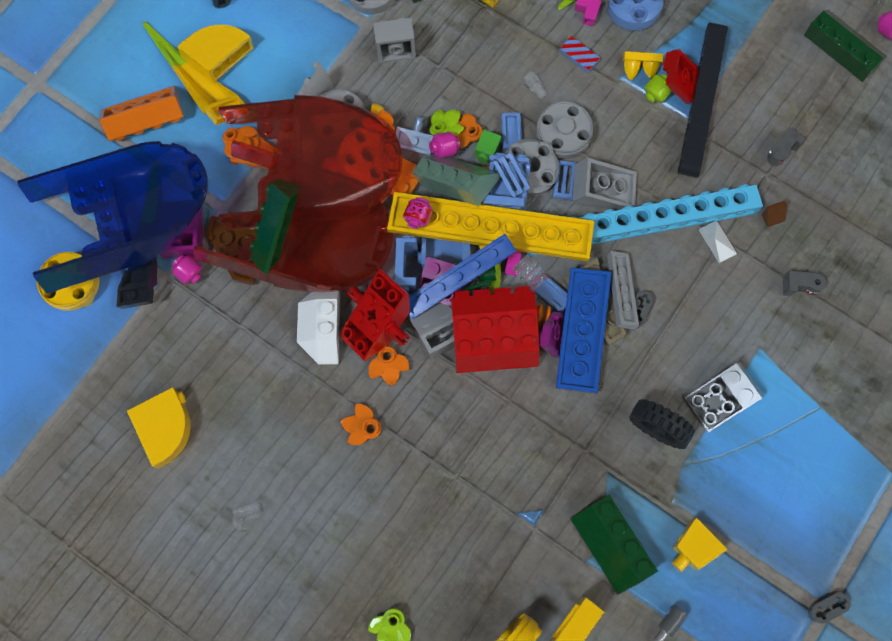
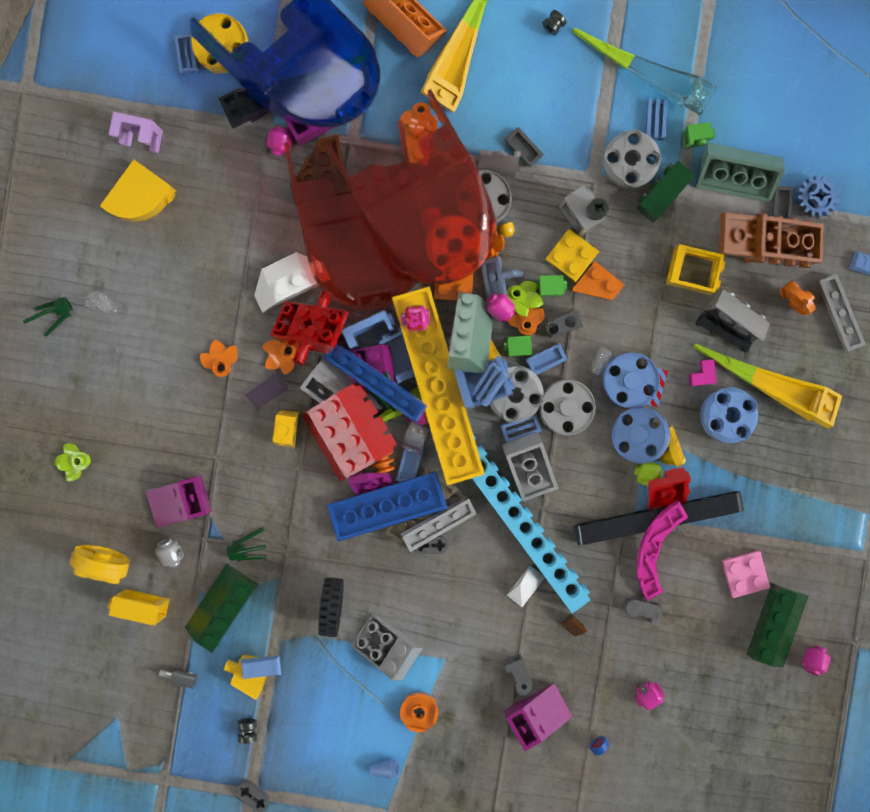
camera: 60 degrees right, 15 degrees up
yellow brick [177,25,254,83] -> none
dark green slope [249,178,301,274] -> none
none -> dark green plant [23,297,73,337]
none -> lavender panel [108,112,163,153]
none -> magenta slope [146,475,212,528]
none -> light grey head [155,538,184,568]
none -> medium blue tile [174,33,200,76]
none -> dark green plant [227,527,267,562]
none -> pearl dark grey wheel [237,718,257,744]
none -> medium blue tile [241,655,281,679]
none -> clear purple tile [246,372,288,410]
none -> yellow torso [273,410,300,448]
none -> medium blue cone [370,759,399,779]
none -> orange plate [400,692,438,732]
none -> dark grey tile [504,127,544,168]
none -> magenta slope [504,683,573,751]
none -> bright green brick [538,275,567,297]
none -> dark grey leg [544,310,583,339]
none -> yellow plate [545,229,599,283]
none -> orange wing [571,261,624,301]
none -> pearl dark grey wheel [586,198,609,221]
none -> medium blue piece [602,353,660,408]
none -> medium blue piece [612,407,670,463]
none -> dark pink head [635,681,665,710]
none -> dark pink tile [636,500,688,601]
none -> bright pink plate [721,550,770,598]

